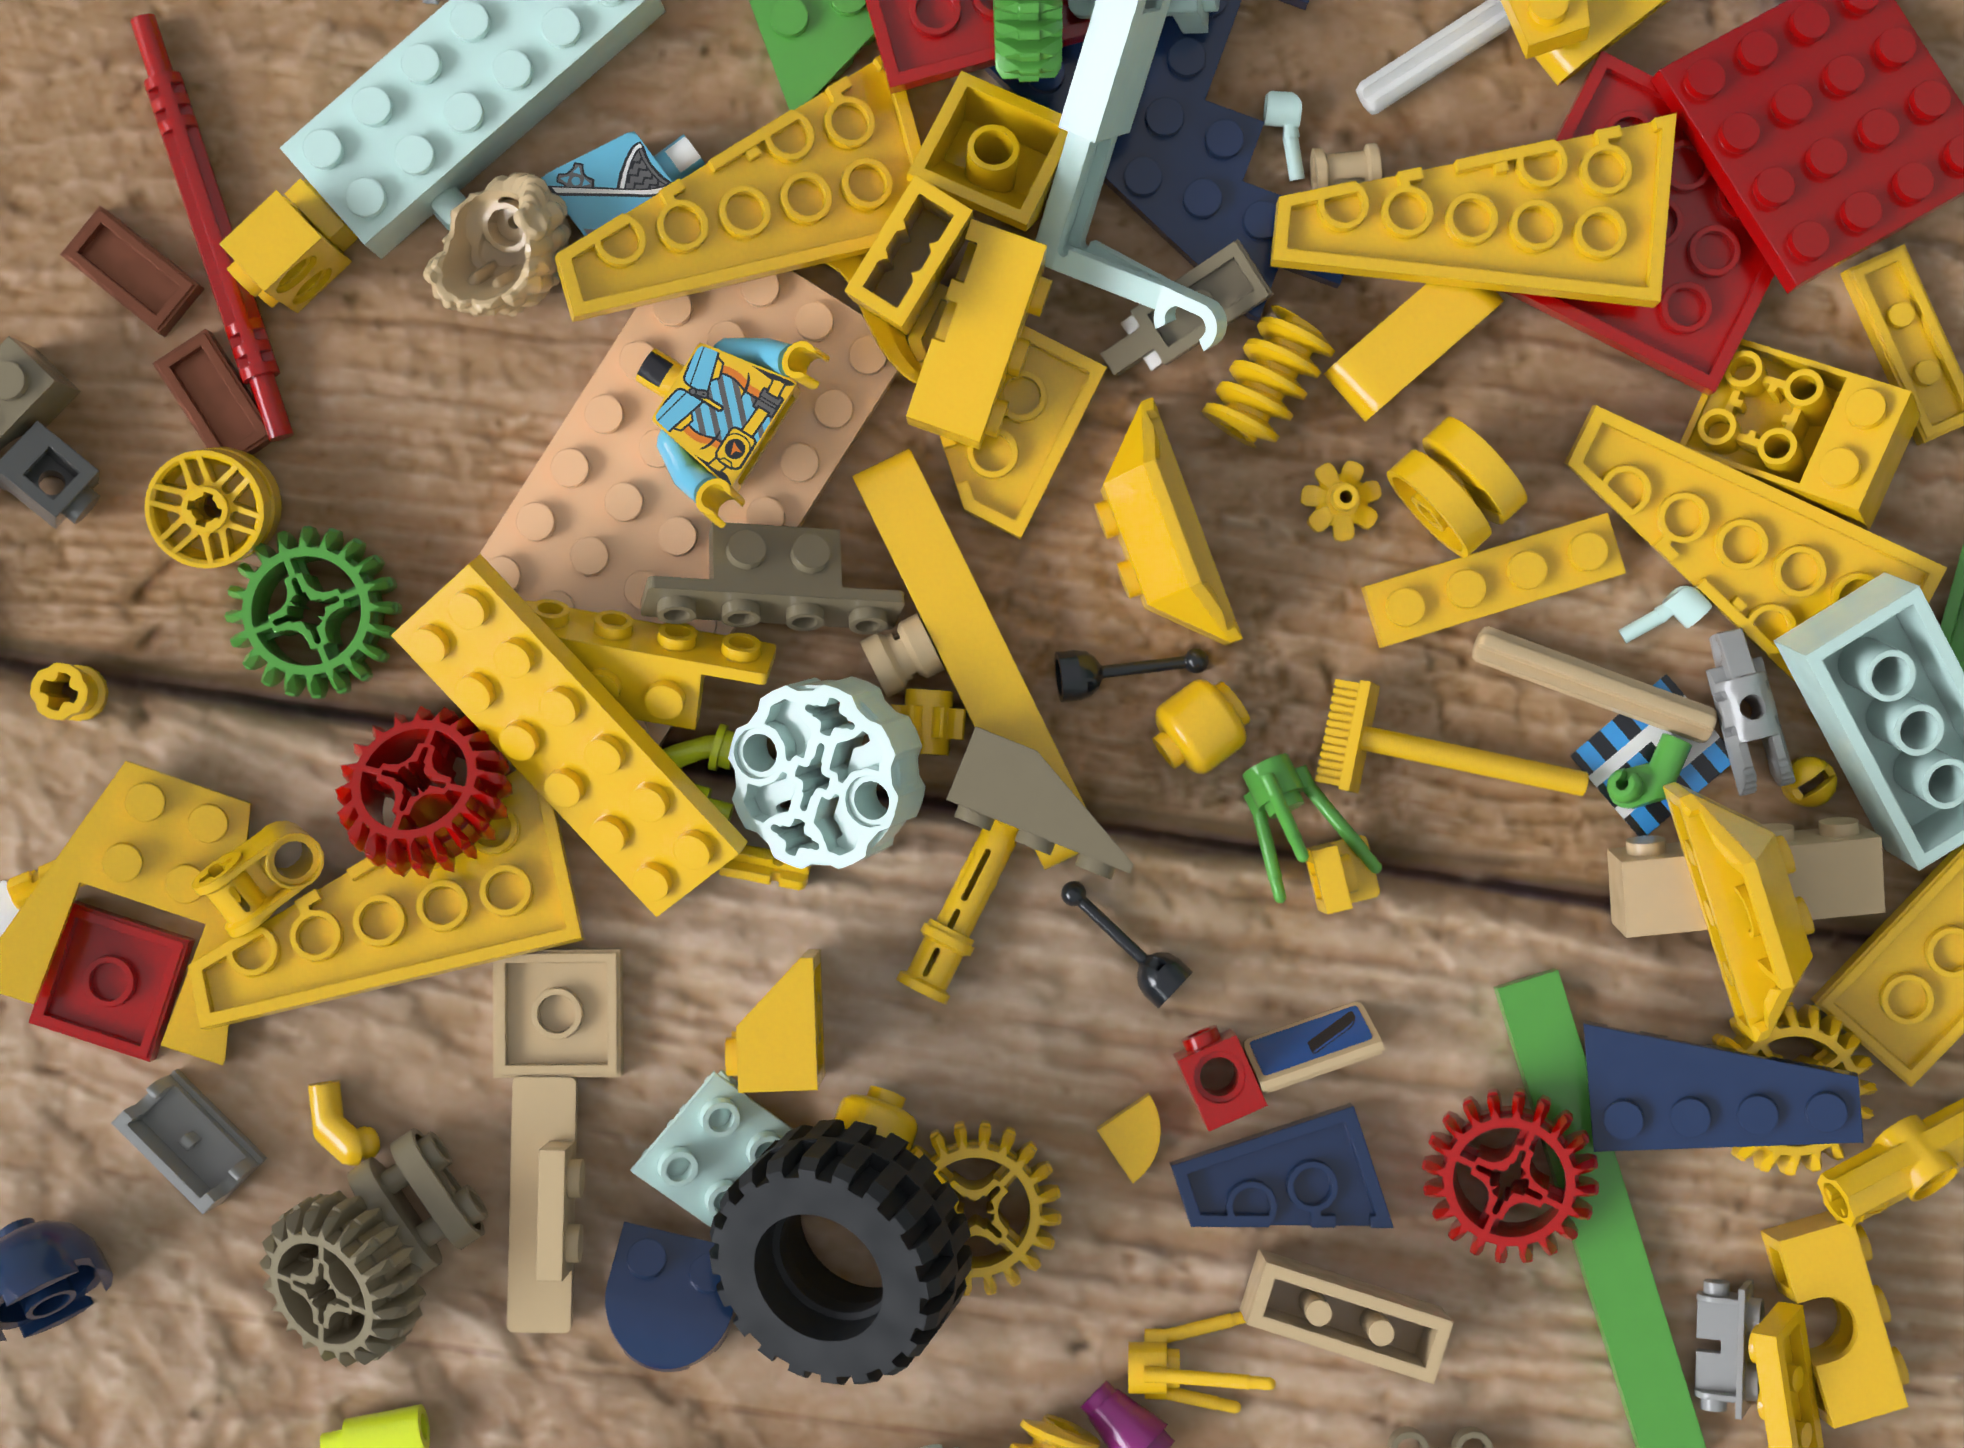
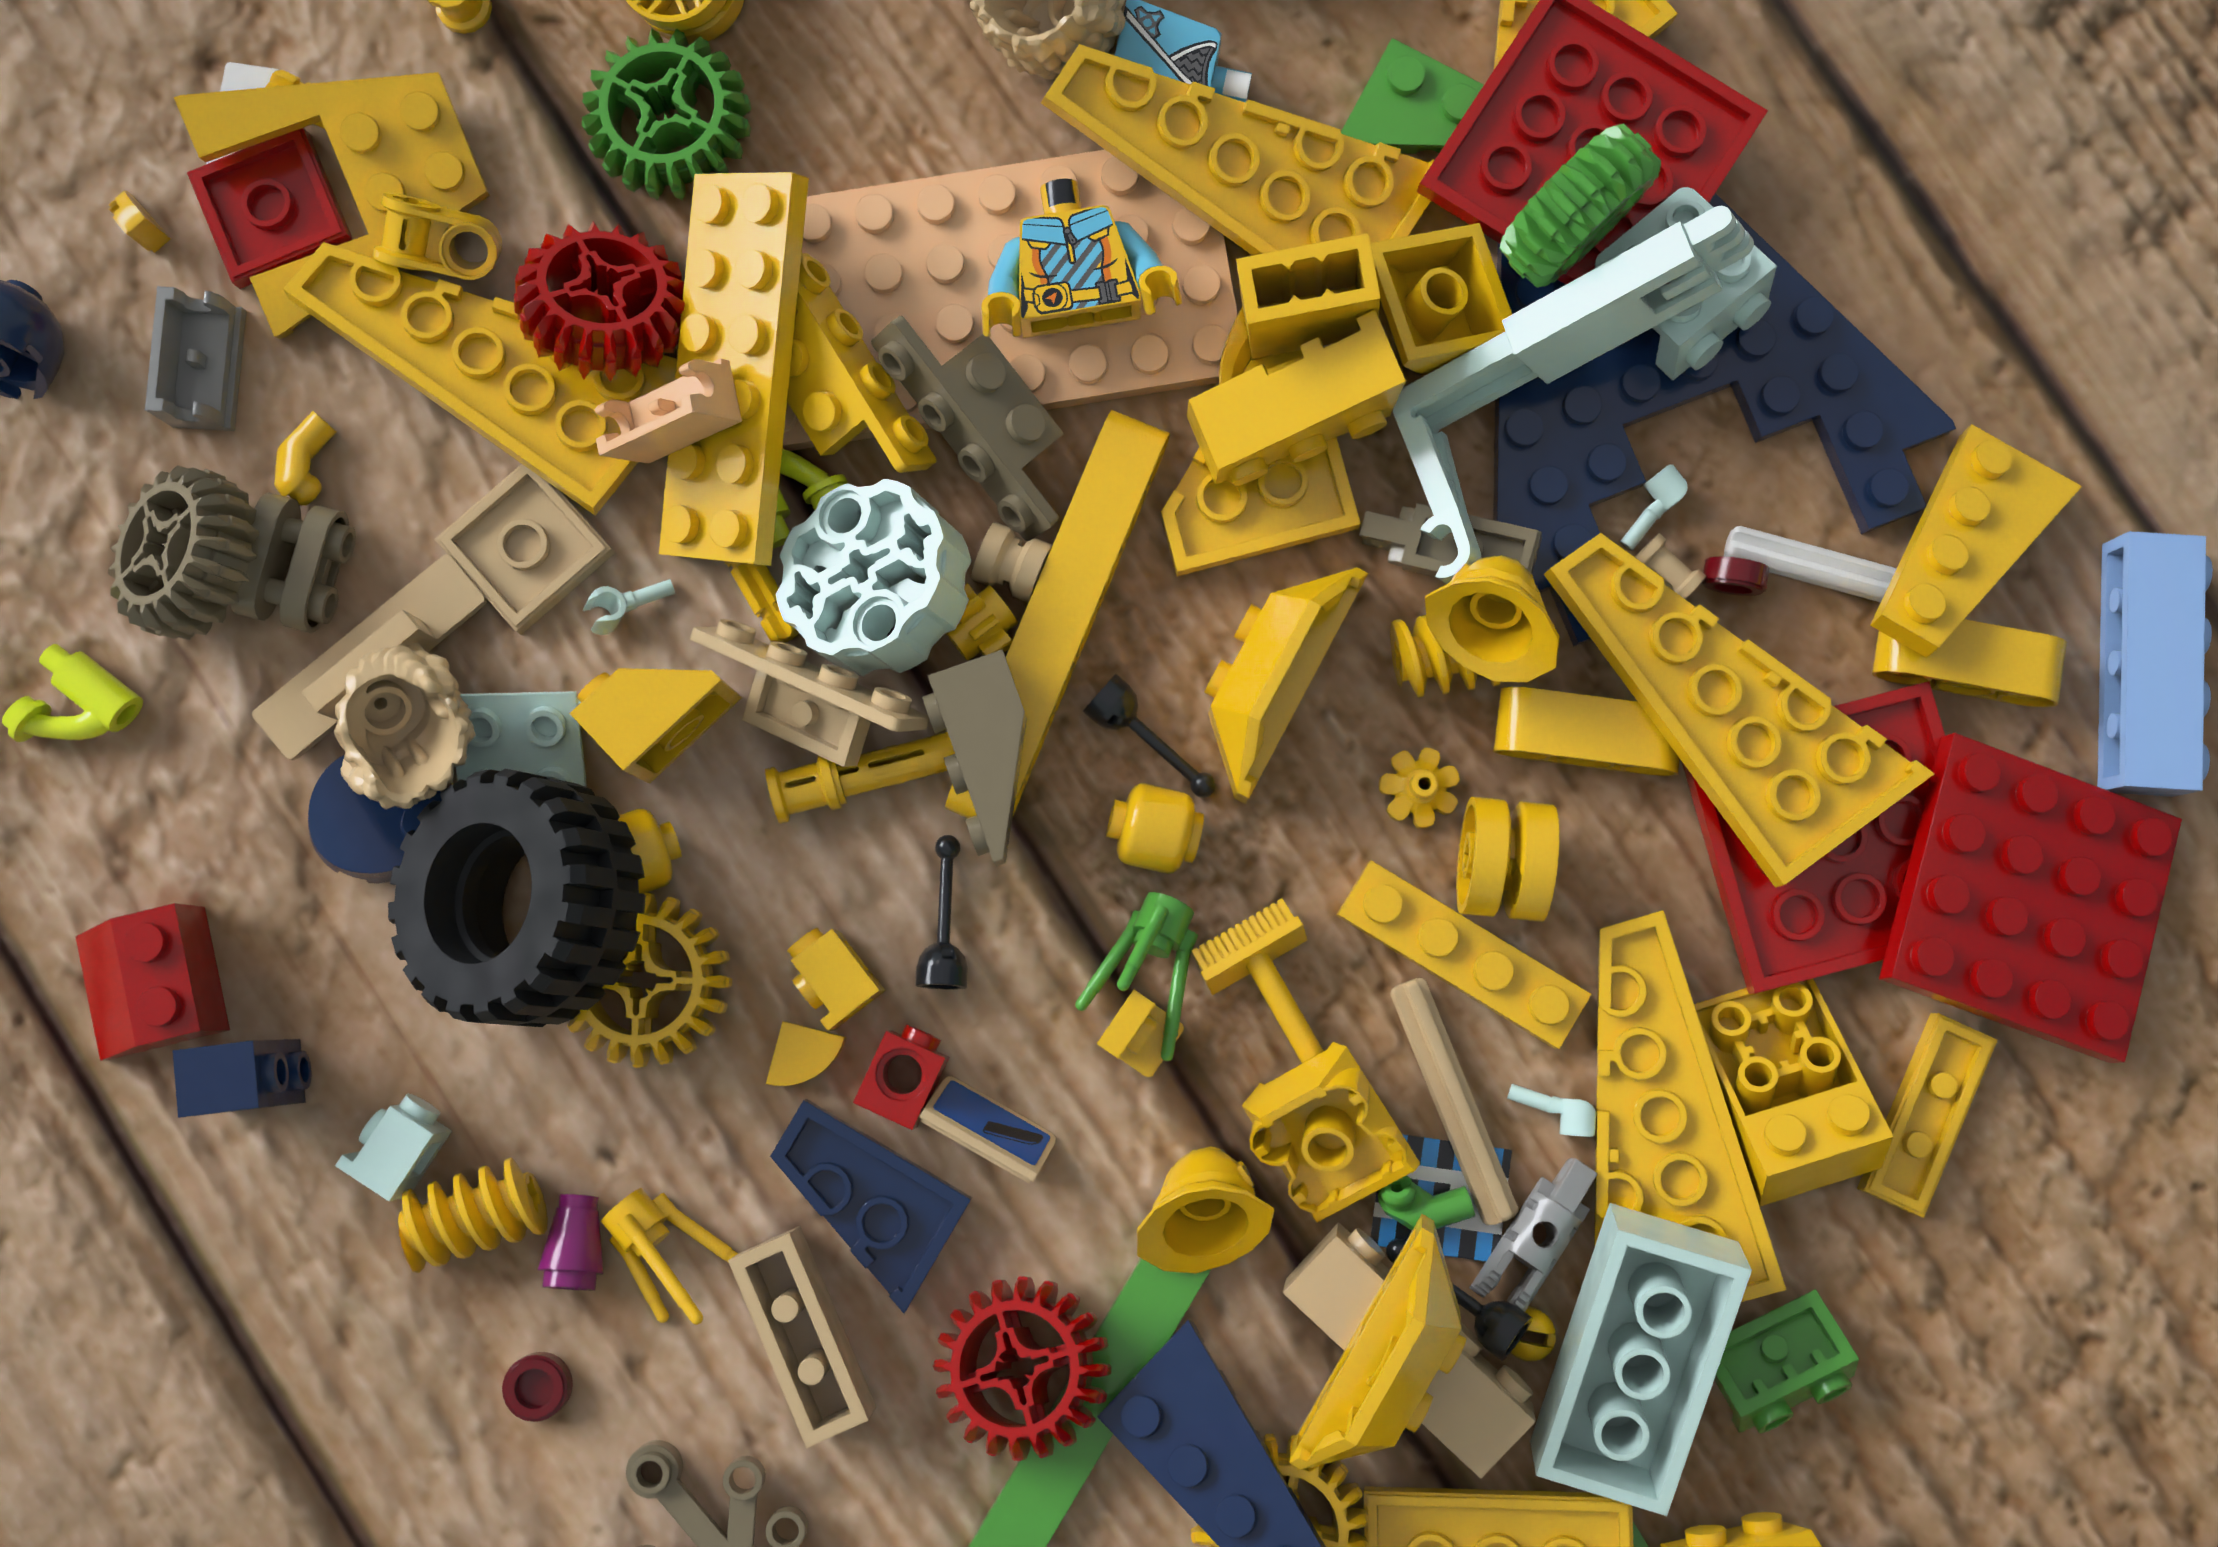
camera: 50 degrees right, 5 degrees down
none -> yellow tile [108,190,171,253]
none -> tan hair [334,645,476,810]
none -> light aqua hand [583,579,675,635]
none -> light nougat hinge [595,358,742,464]
none -> tan bracket [690,619,930,767]
none -> yellow brick [787,927,886,1031]
none -> yellow piece [1137,1146,1274,1274]
none -> yellow slope [1242,1042,1420,1222]
none -> black hinge [1386,1238,1533,1361]
none -> yellow piece [1425,555,1560,682]
none -> dark red tile [1702,557,1770,596]

